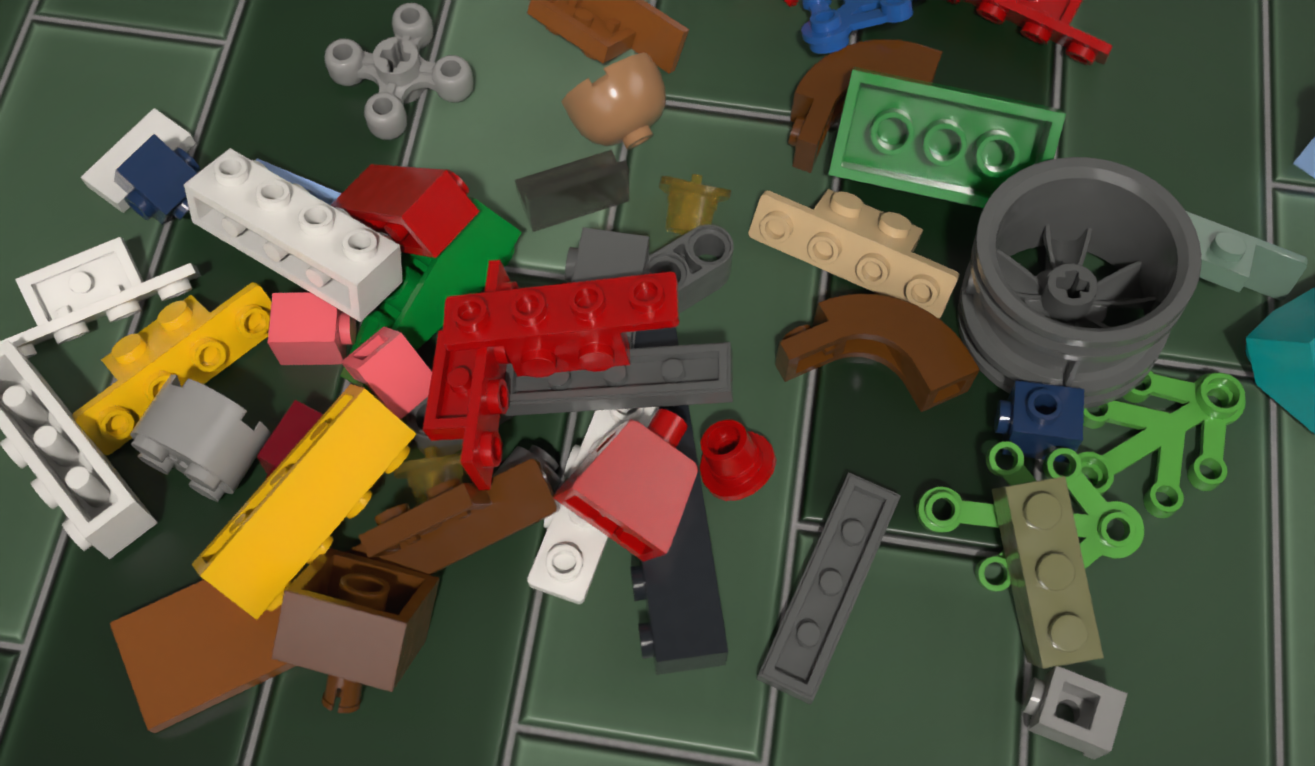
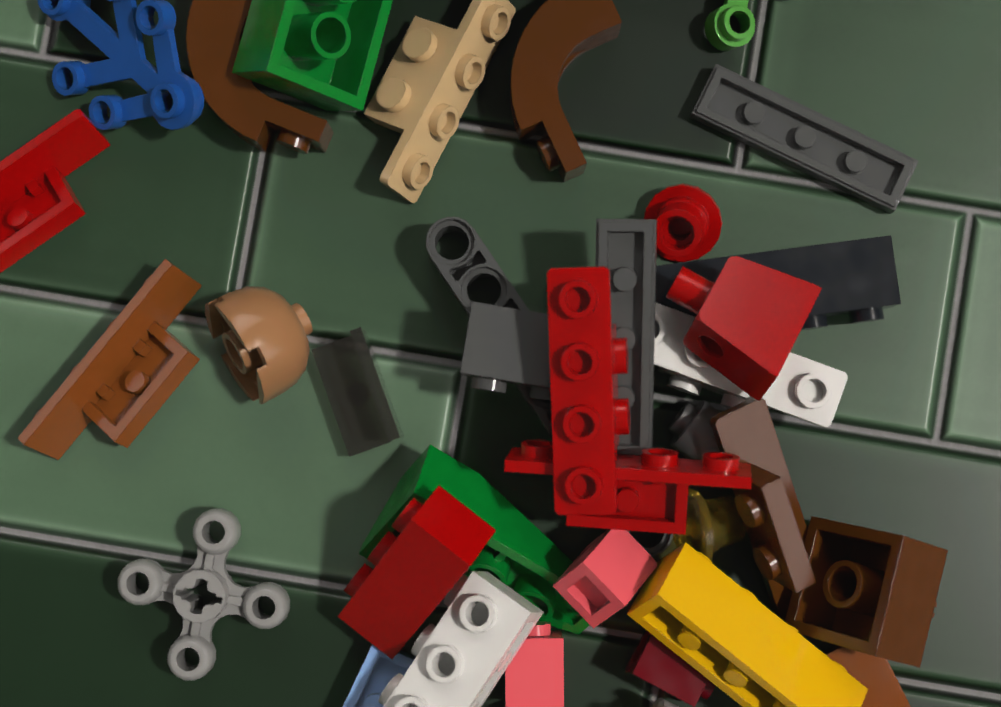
camera: 90 degrees left, 20 degrees up
clear yellow piece [659,174,731,235] -> none

